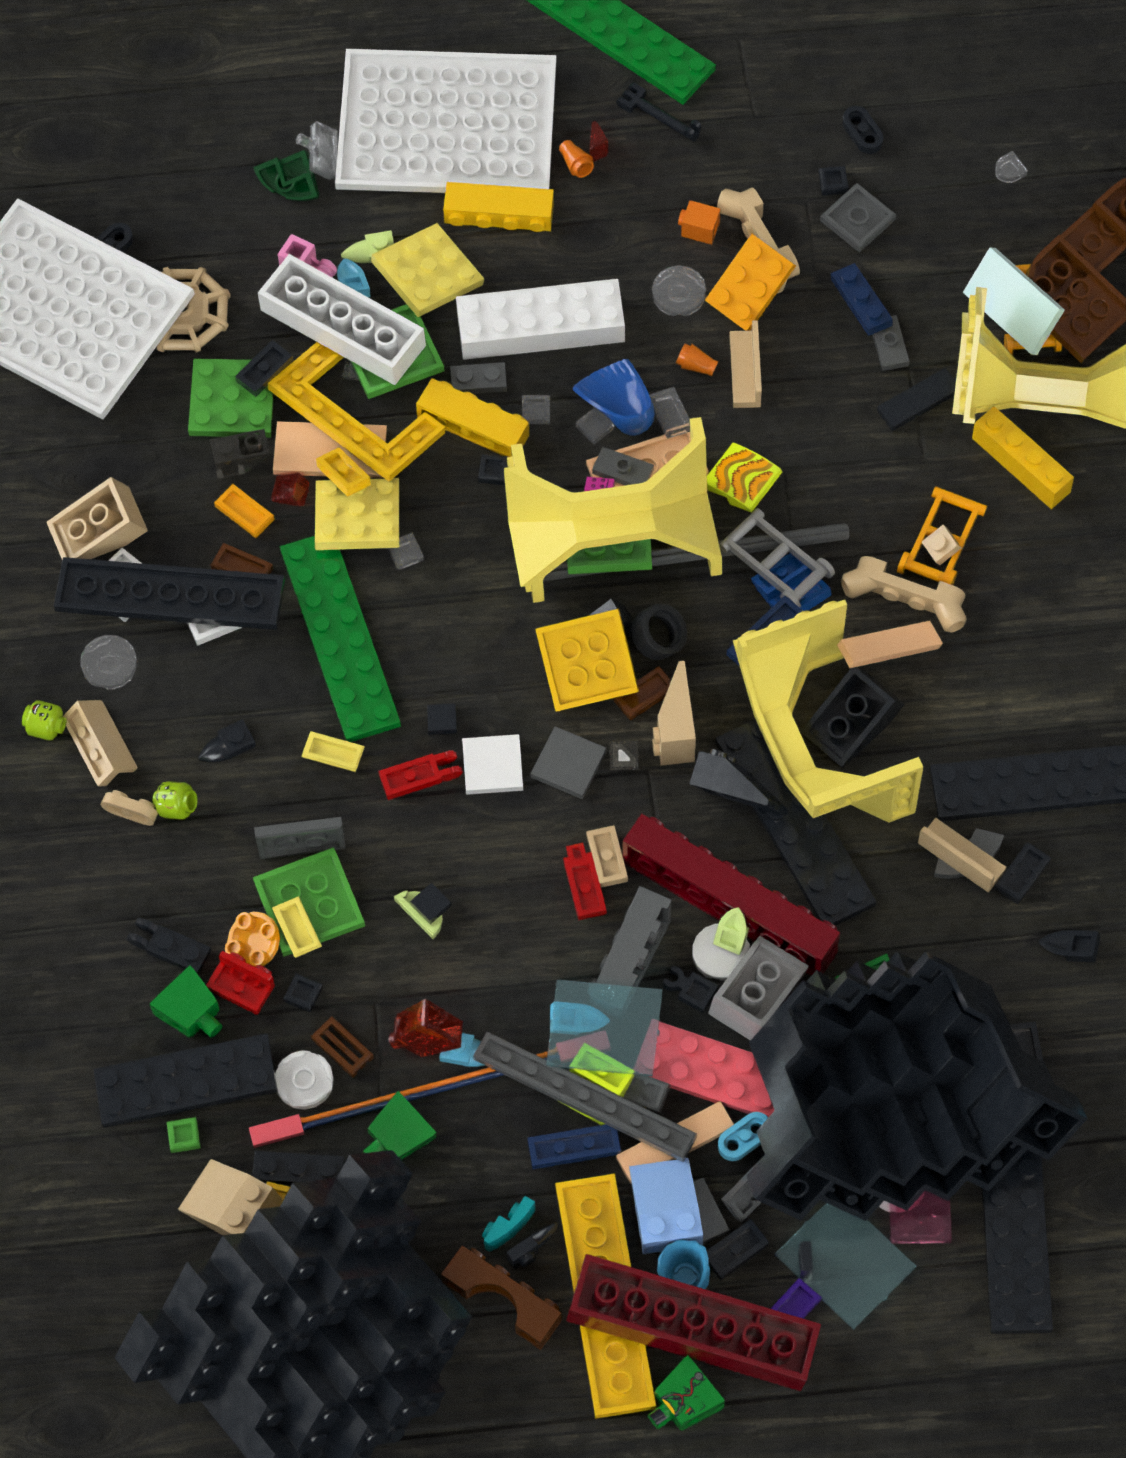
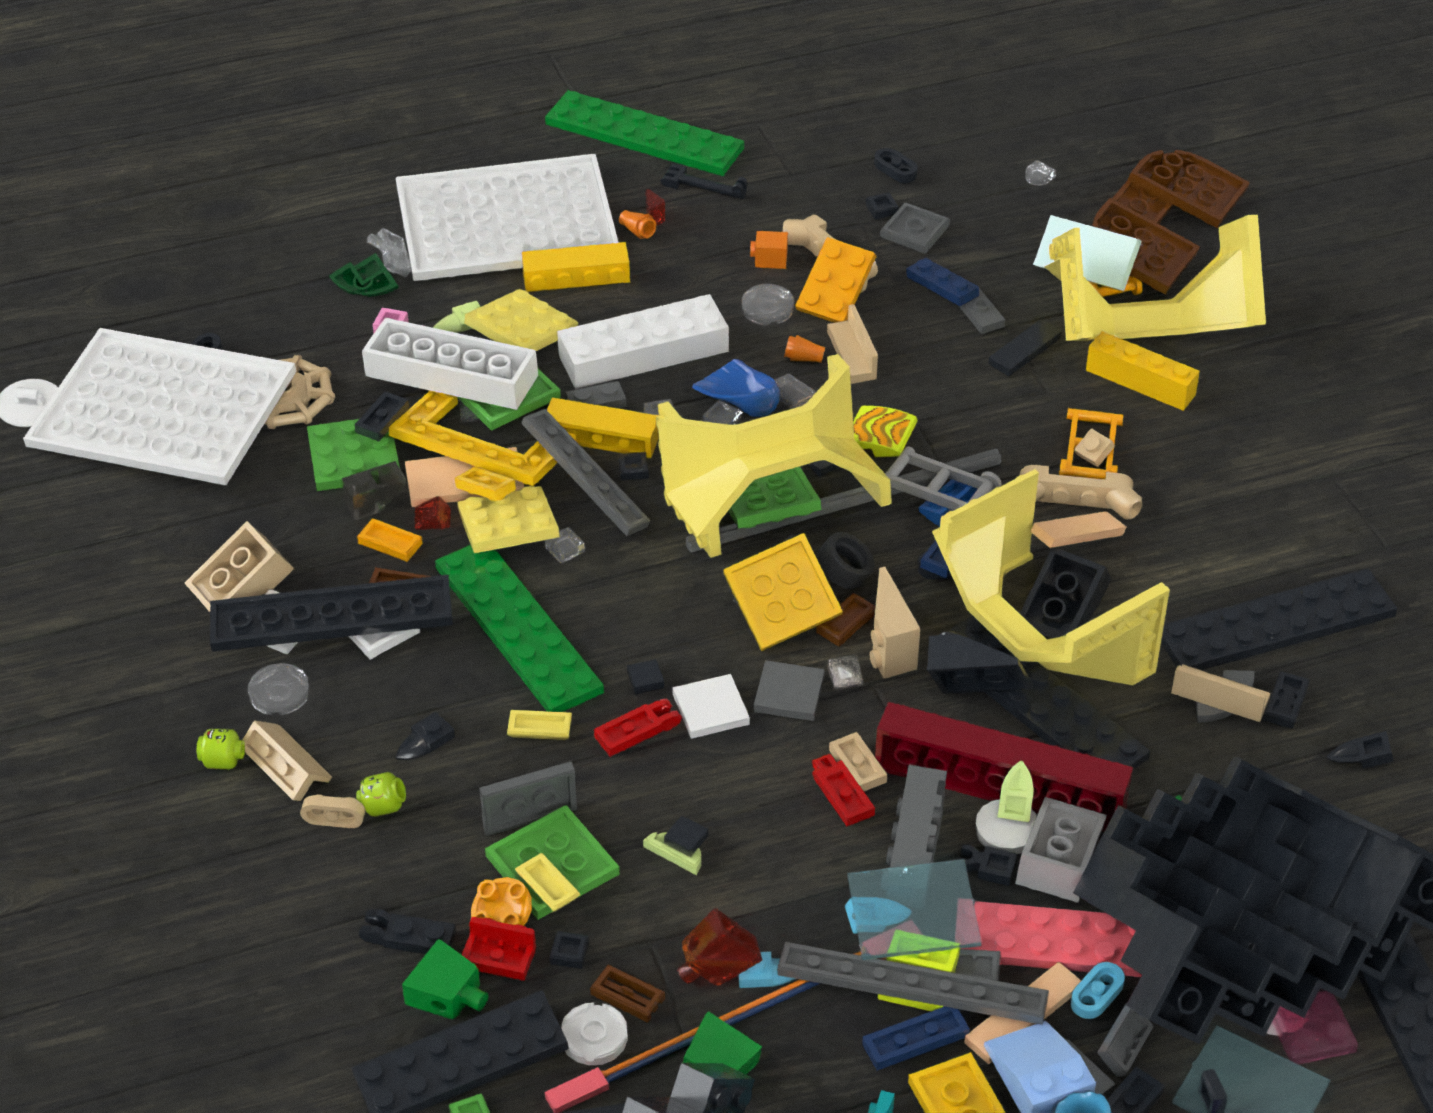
camera: 15 degrees left, 20 degrees down
none -> dark grey tile [522,409,650,536]

